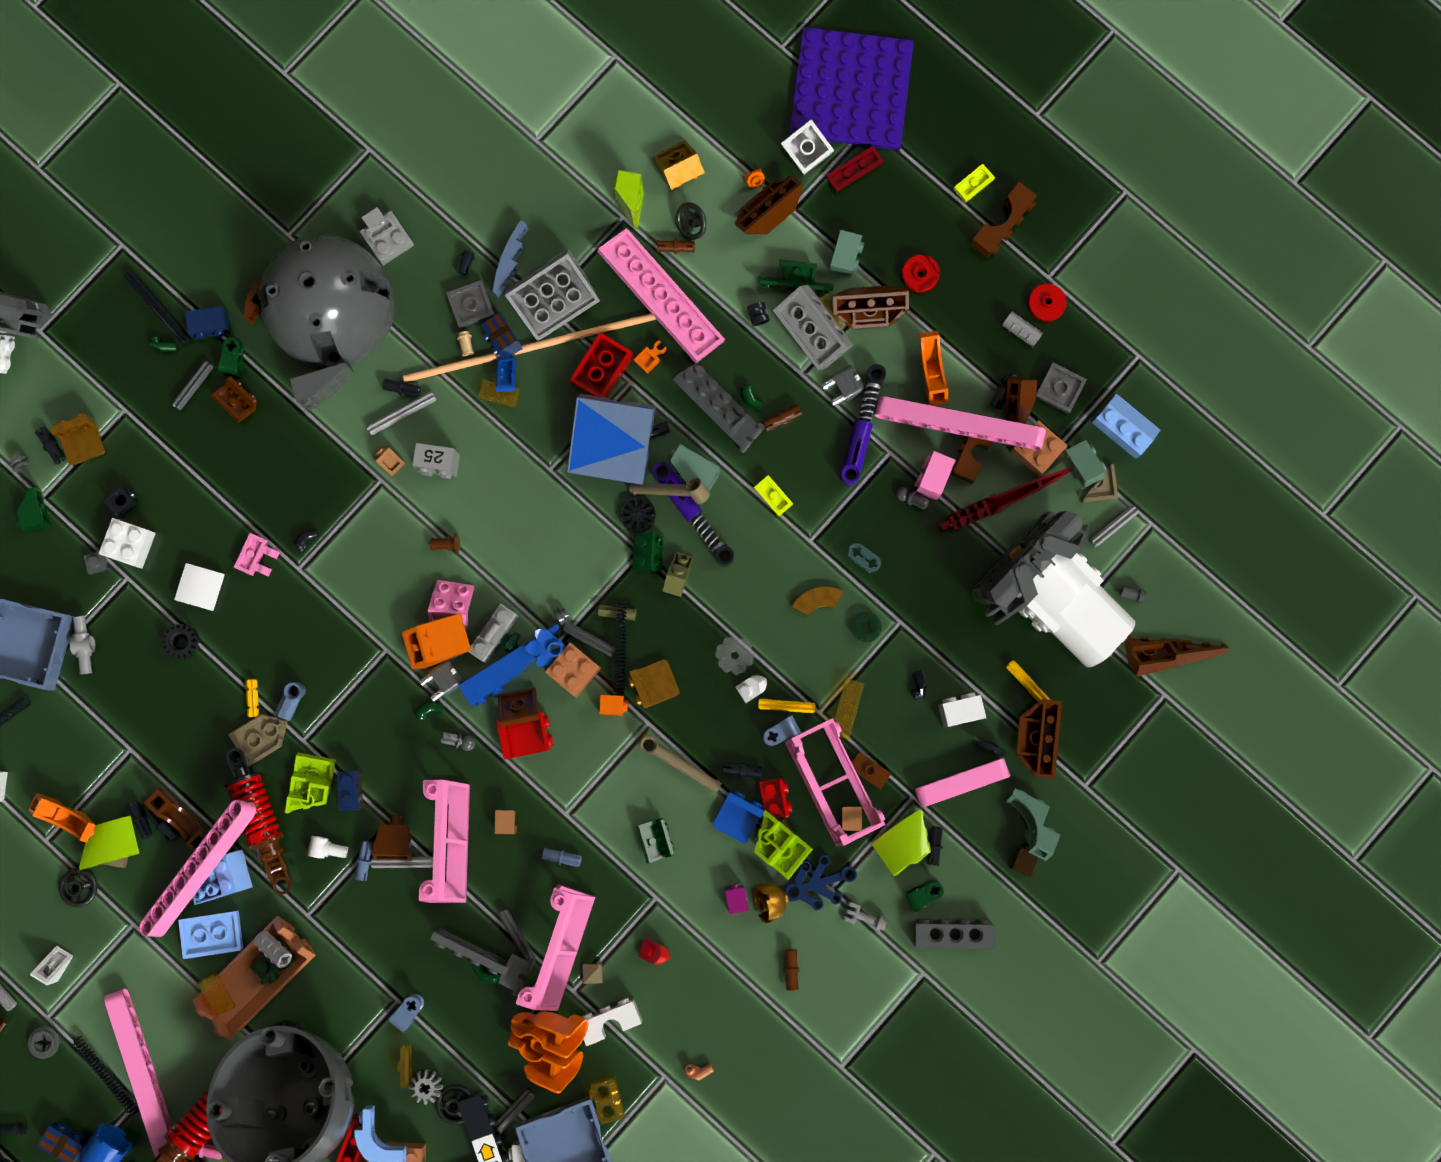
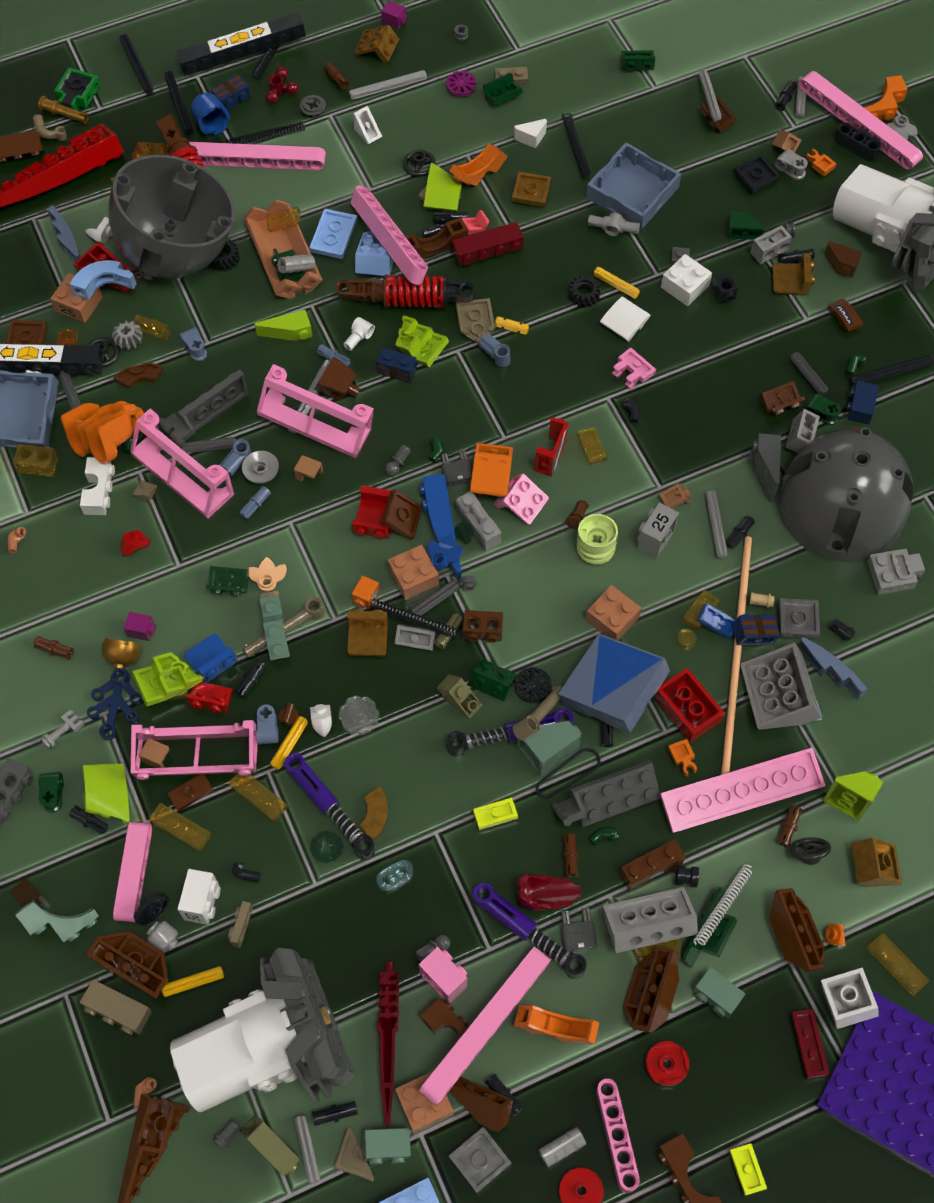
camera: 110 degrees right, 20 degrees down
none -> clear orange bracket [57,329,78,345]
none -> dark tan brick [80,980,152,1035]
none -> reddish brown tile [113,363,164,389]
none -> nougat arm [133,1077,157,1108]
none -> light grey head [146,921,178,952]
none -> clear yellow plate [149,803,212,852]
none -> sand blue piece [219,439,251,476]
none -> dark tan plate [228,901,253,948]
none -> olive slope [240,1115,300,1177]
none -> light grey dish [242,451,279,484]
none -> light nougat plate [249,557,287,592]
none -> lime slope [254,310,312,341]
none -> sand green arch [259,590,290,660]
none -> dark red piece [266,67,299,104]
none -> reddish brown plate [278,703,299,726]
none -> piece [285,753,375,860]
none -> black pin [312,1101,358,1126]
none -> light grey slope [395,624,436,650]
none -> dark red brick [452,222,524,266]
none -> coral bracket [462,210,489,235]
none -> reddish brown brick [463,610,503,643]
none -> pearl gold plate [512,171,551,207]
none -> dark red hair [516,873,582,911]
none -> red panel [535,417,569,477]
none -> black piece [536,748,601,799]
none -> yellowish green wheel [576,514,618,564]
none -> clear yellow plate [577,427,607,465]
none -> nougat brick [585,585,641,640]
none -> yellow axle [594,267,640,299]
none -> bright pink beam [596,1079,640,1193]
none -> reddish brown arch [619,839,686,892]
none -> clear yellow tile [677,629,697,649]
none -> white piece [694,865,752,945]
none -> light grey brick [750,225,792,265]
none -> light grey brick [786,409,820,453]
none -> reddish brown slope [825,241,862,278]
none -> reddish brown slope [828,298,863,332]
none -> clear yellow plate [867,933,929,996]

